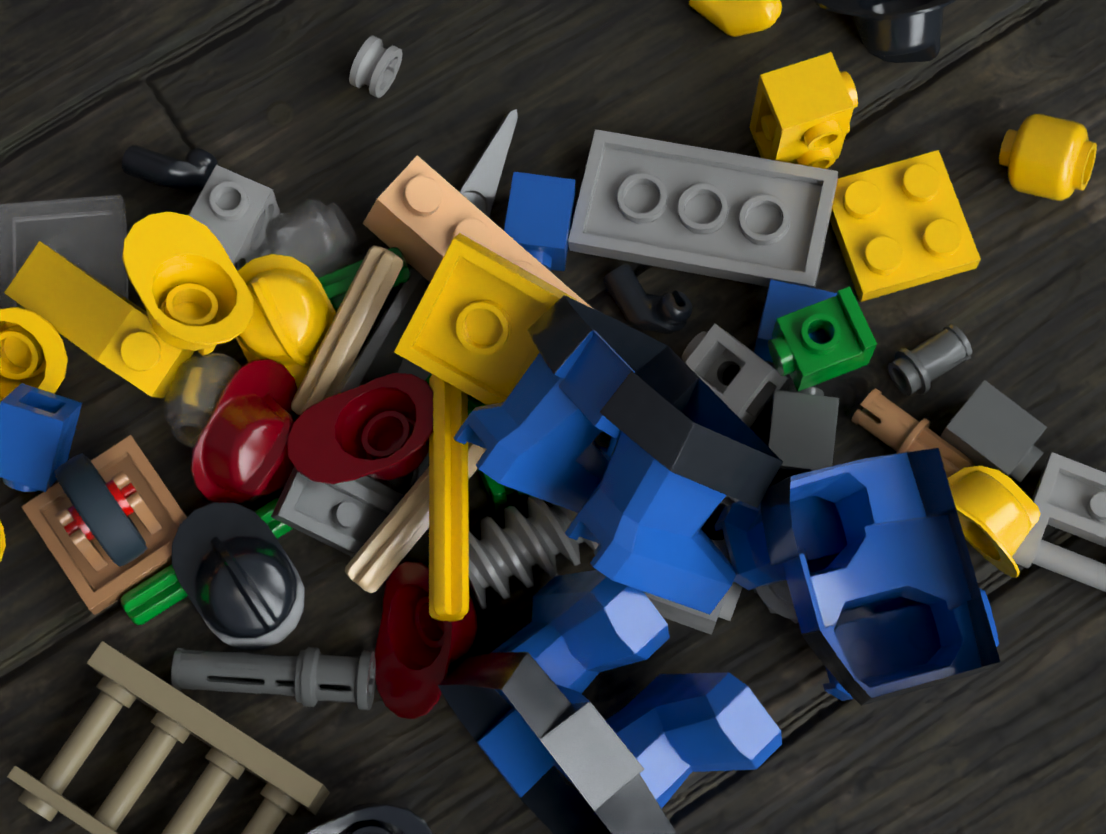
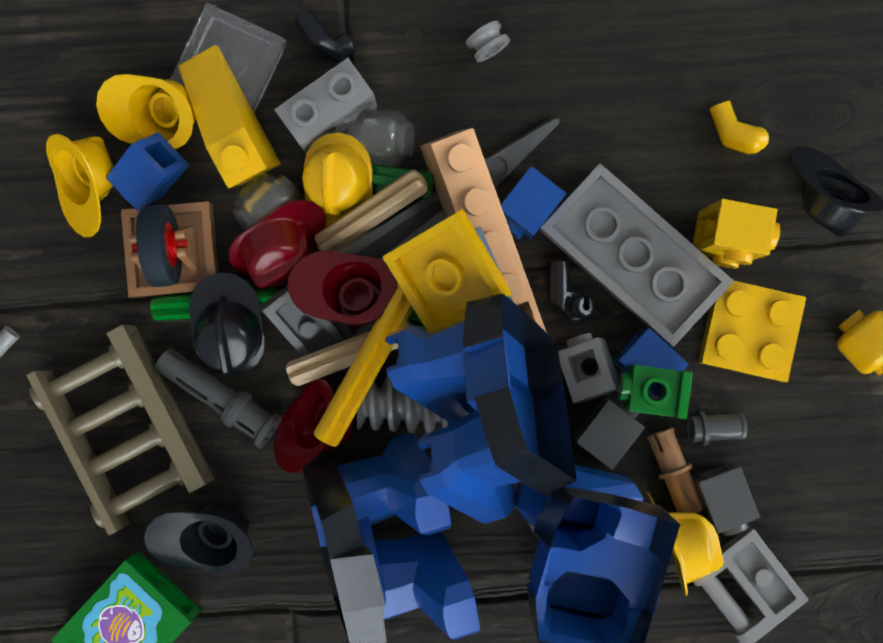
camera: 30 degrees right, 15 degrees up
yellow piece [122,211,253,356] -> none

